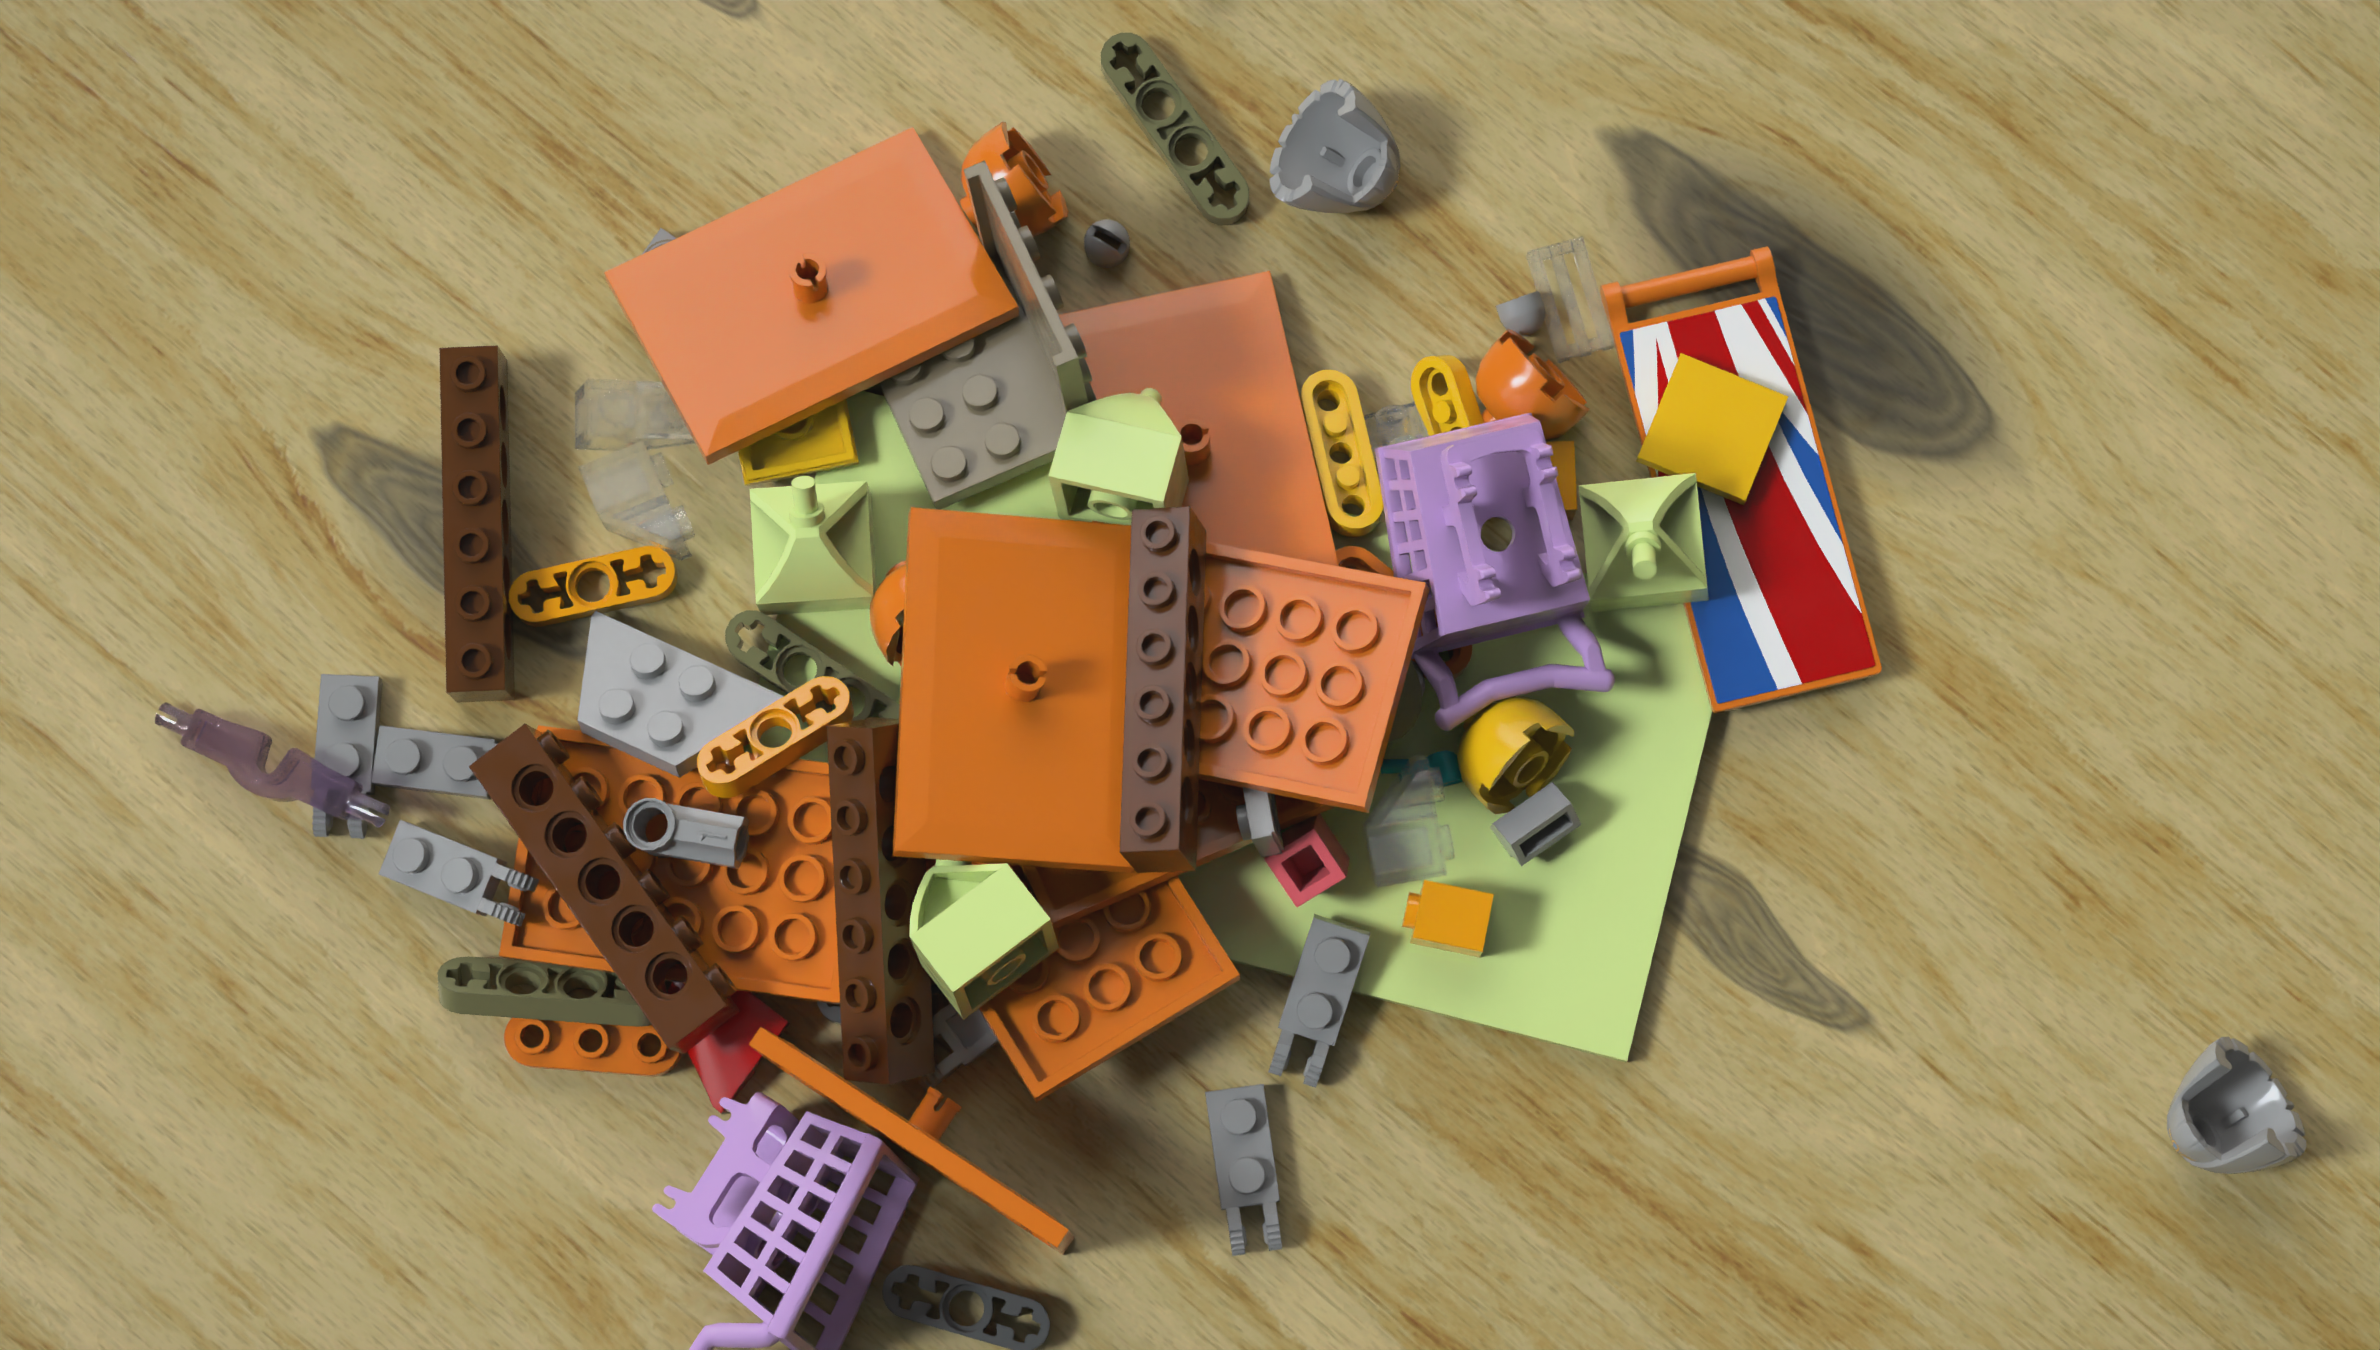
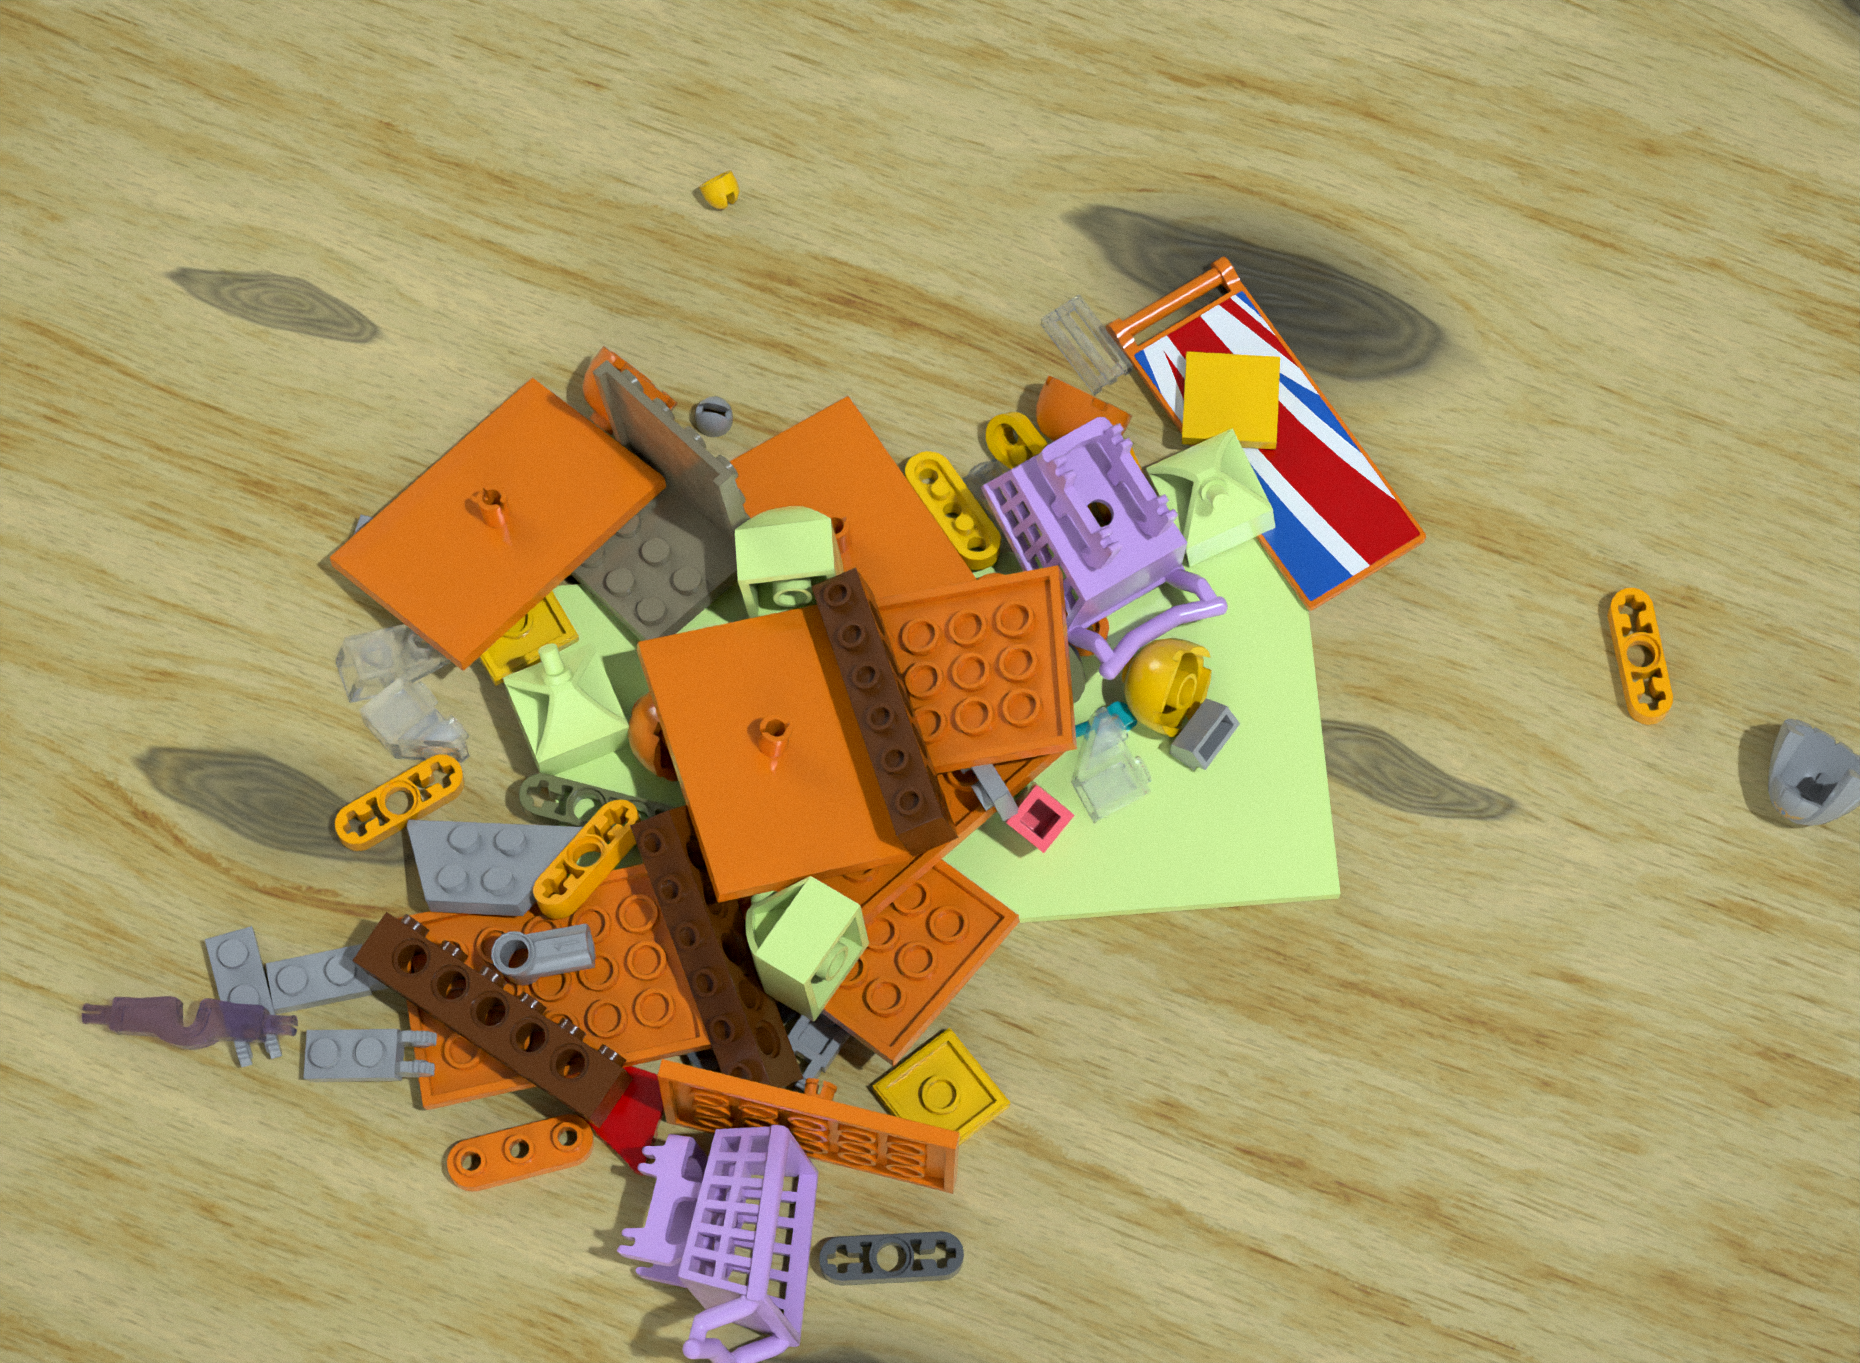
camera: 20 degrees left, 10 degrees down
olive beam [437,956,666,1027] -> none
reddish brown brick [439,345,515,703] -> none
olive beam [1101,32,1249,225] -> none
light grey hinge [1205,1084,1282,1256] -> none
light grey hinge [1268,914,1371,1088] -> none
light grey hair [1269,79,1400,213] -> none
light orange brick [1402,880,1494,957] -> none
light grey hinge [1495,291,1545,336] -> none
none -> yellow tile [872,1027,1011,1146]
none -> light orange beam [1607,588,1673,725]

